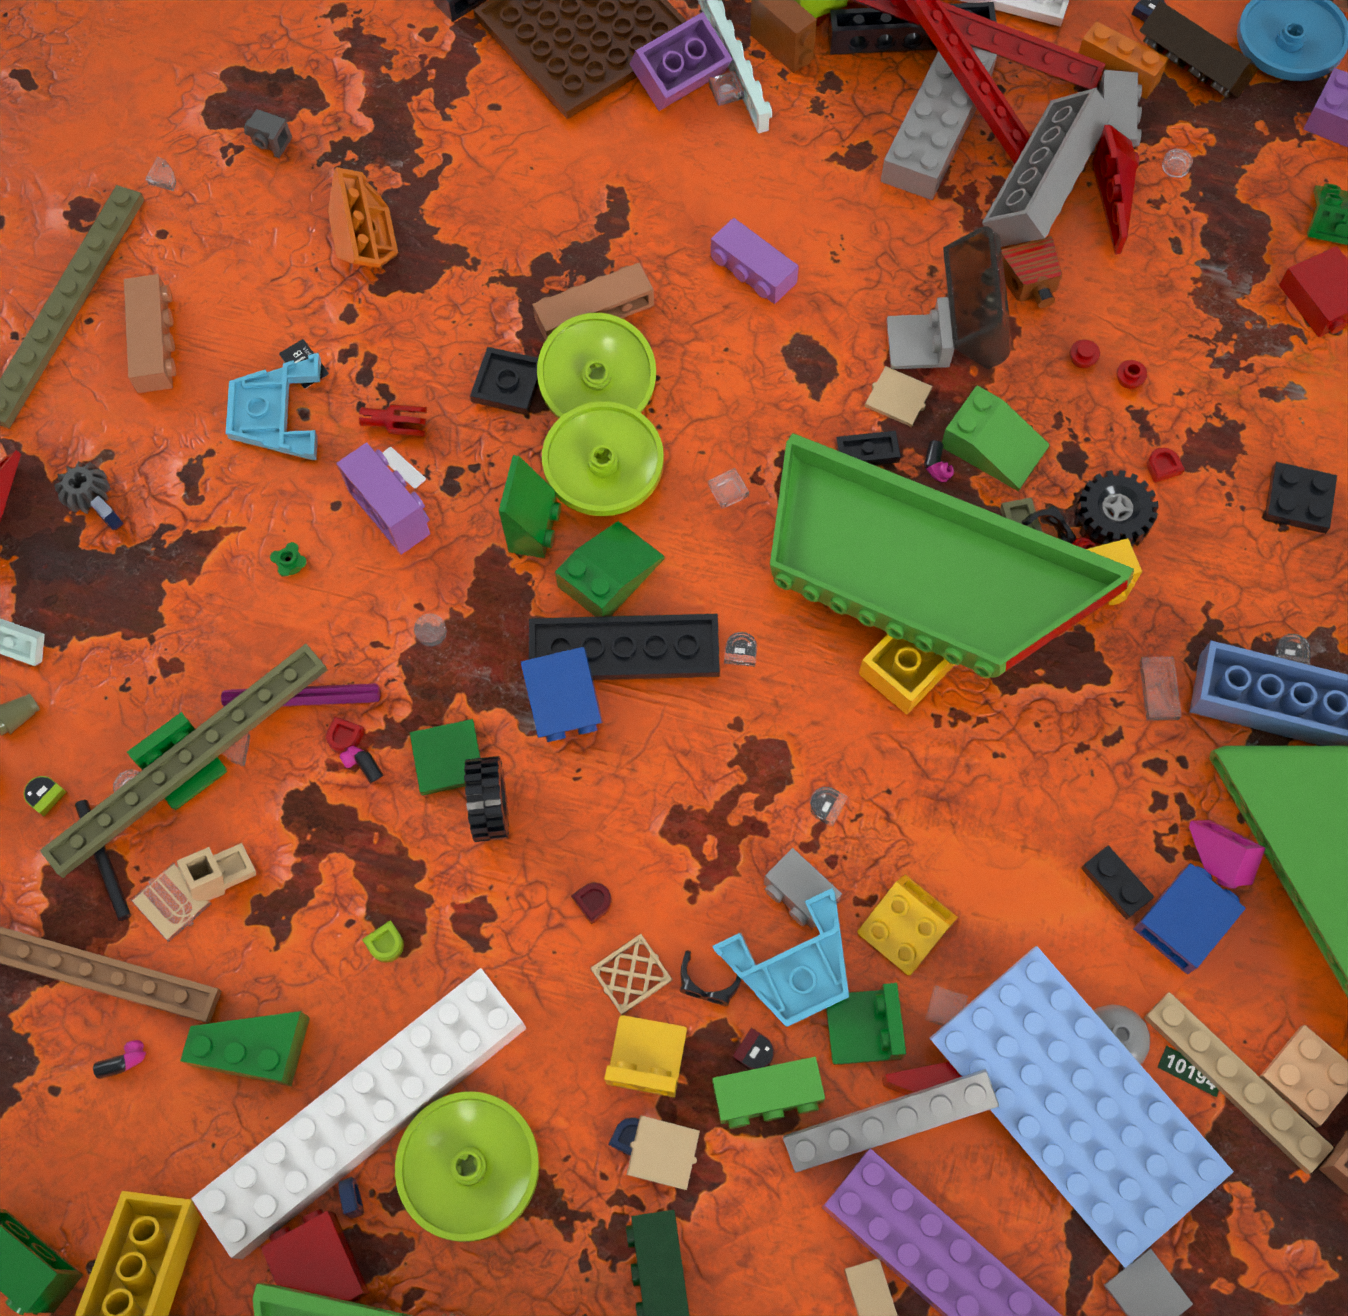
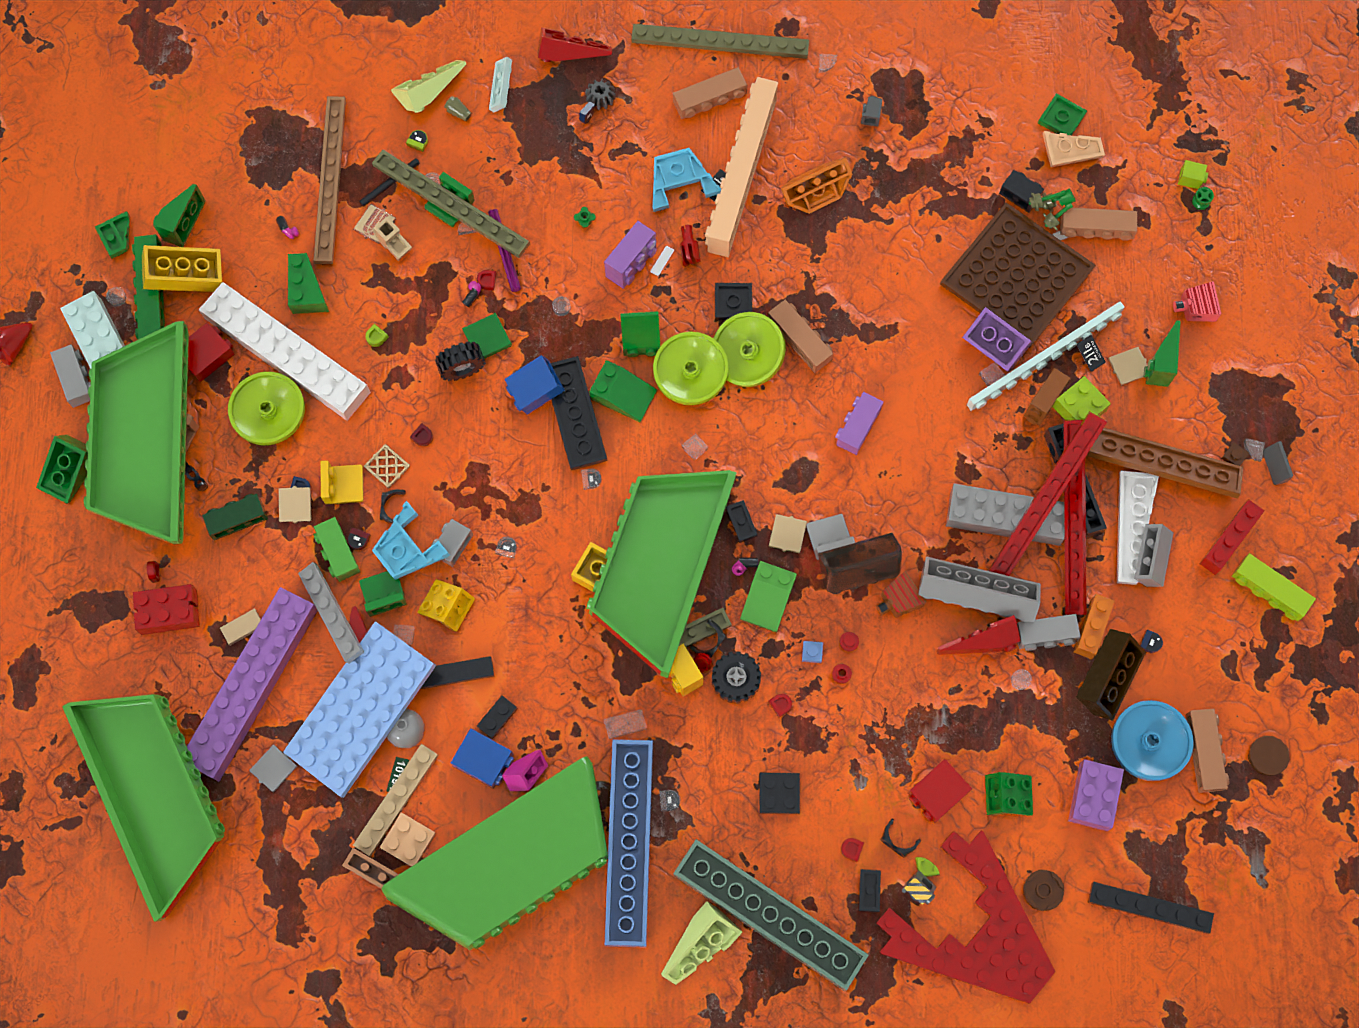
camera: 75 degrees right, 5 degrees up
dark blue tile [338,1177,365,1219] -> none
none -> black tile [420,656,495,689]
none -> light nougat brick [705,77,778,258]
none -> medium blue plate [802,641,823,663]

